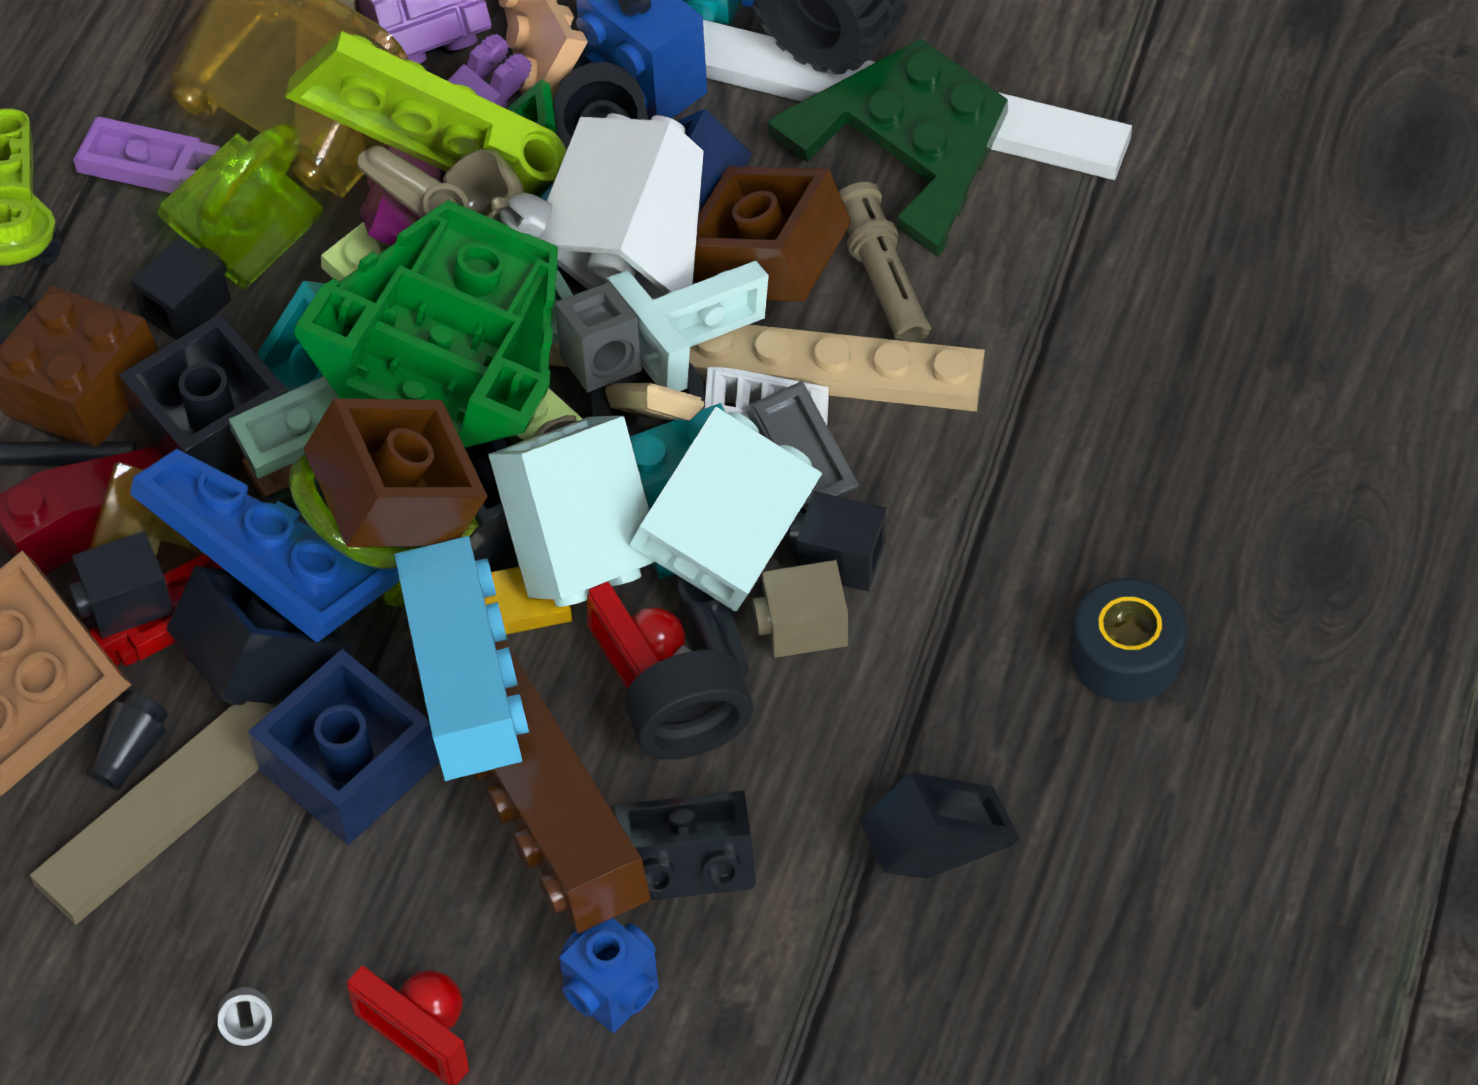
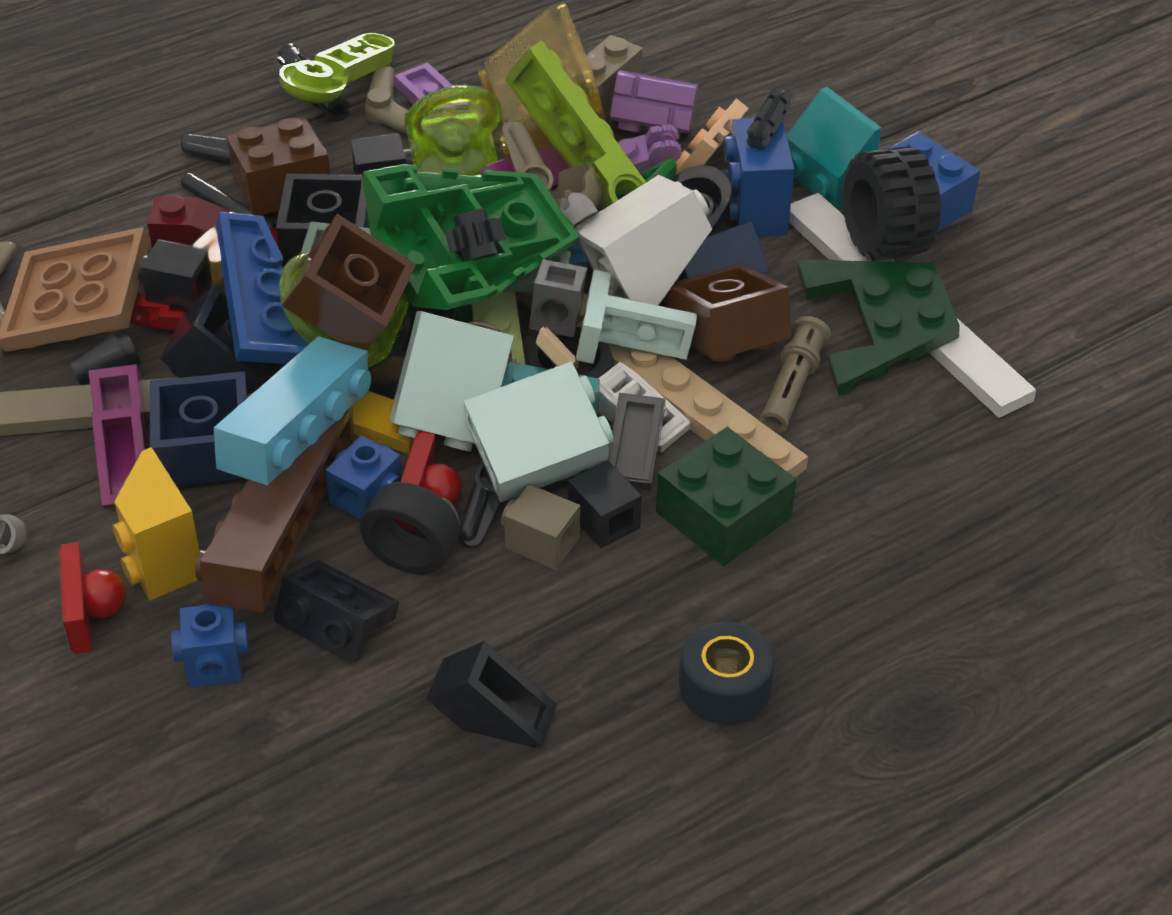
camera: 35 degrees right, 10 degrees down
none -> magenta slope [89,364,149,507]
none -> yellow slope [112,447,200,601]
none -> blue brick [325,435,402,520]
none -> dark tan piece [364,66,432,139]
none -> black gear [445,208,506,261]
none -> dark green brick [656,427,797,567]

